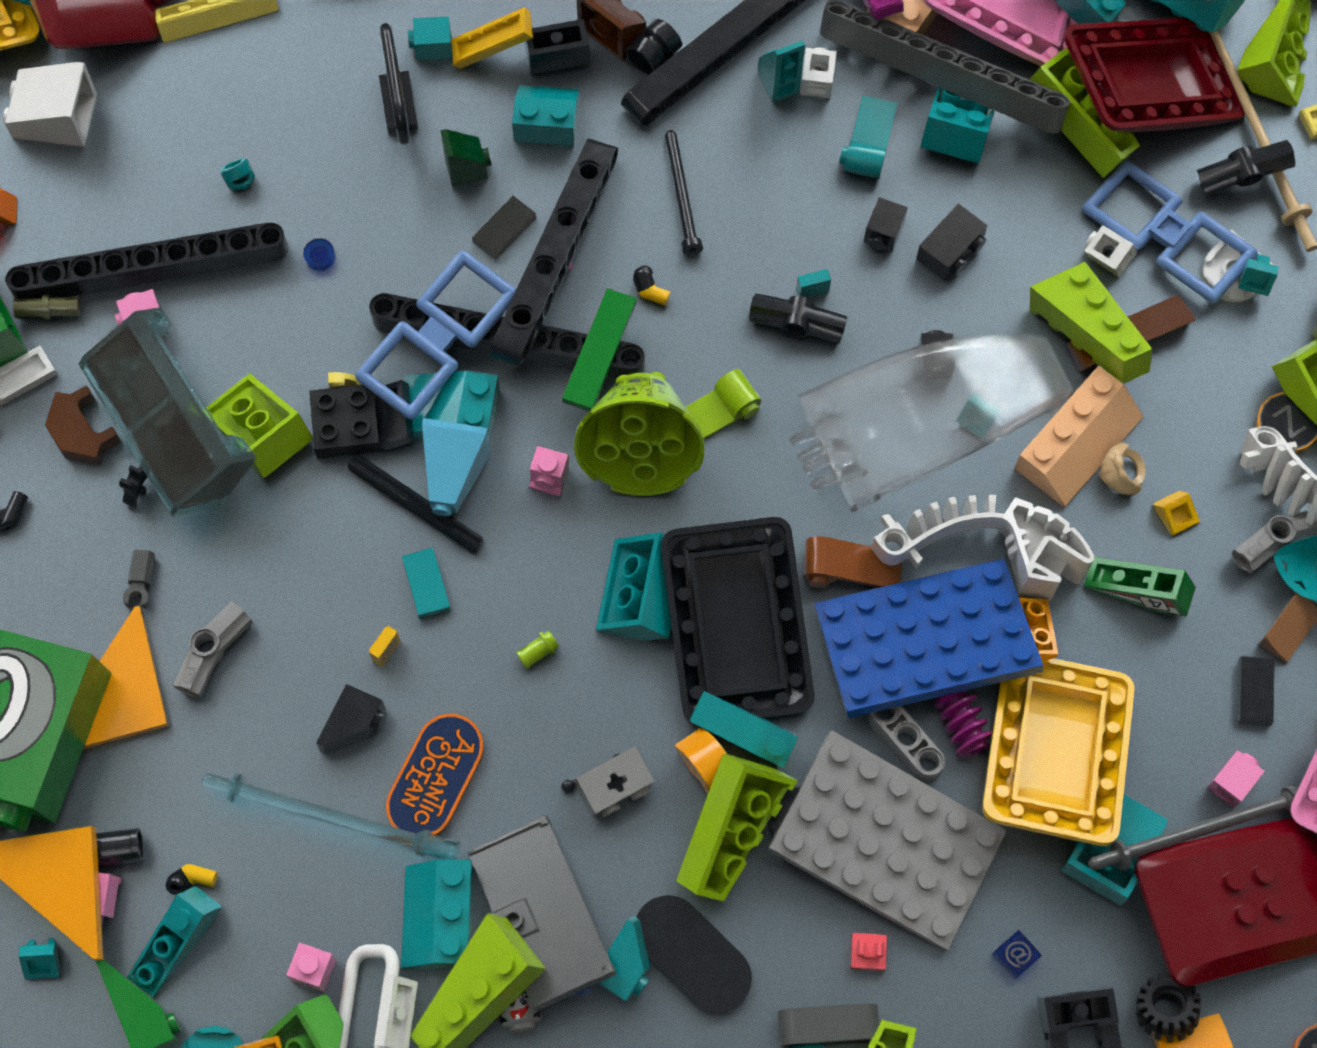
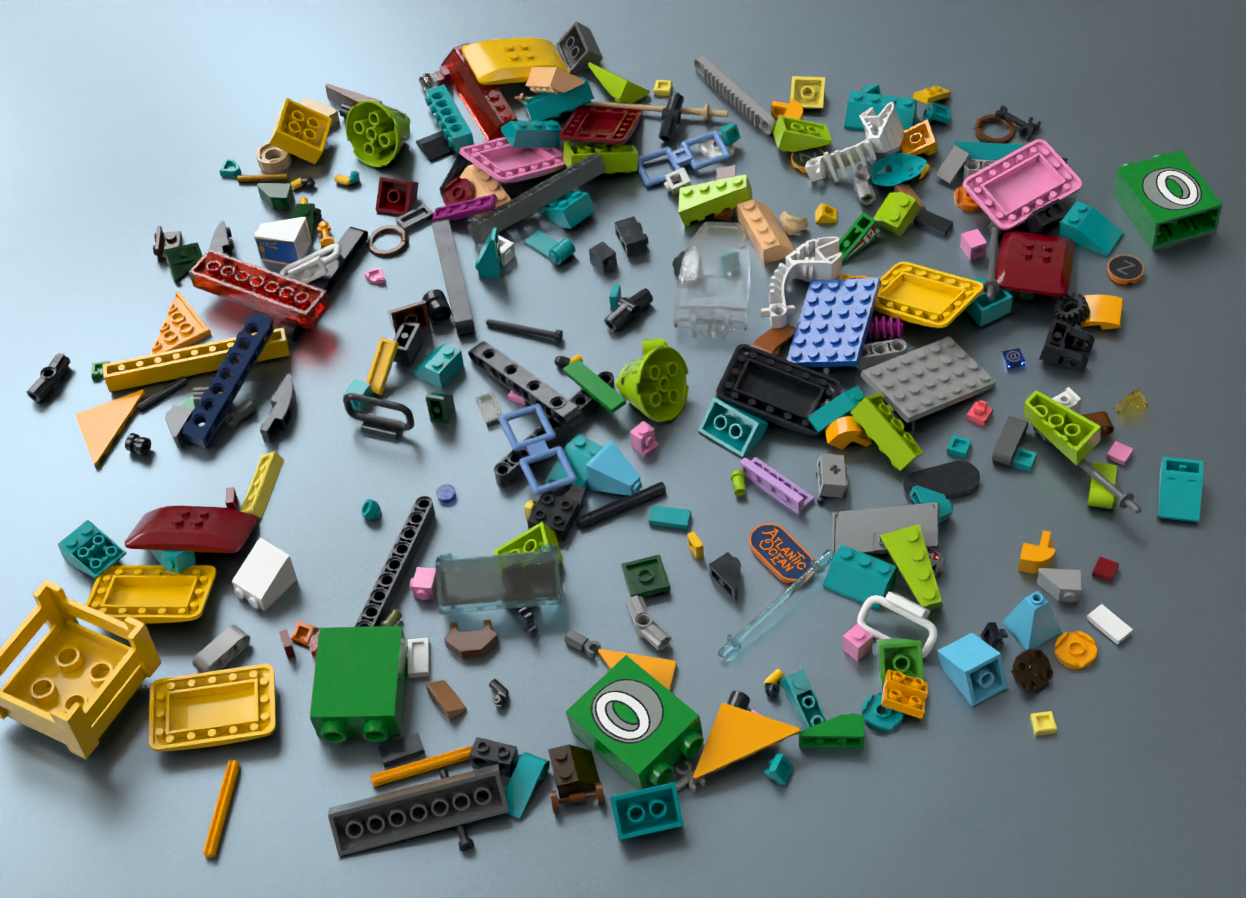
camera: 55 degrees left, 20 degrees down
none -> dark green plate [621,554,671,597]
none -> lavender fence [740,457,814,514]
none -> lime slope [873,192,920,237]
none -> teal tile [947,435,972,459]

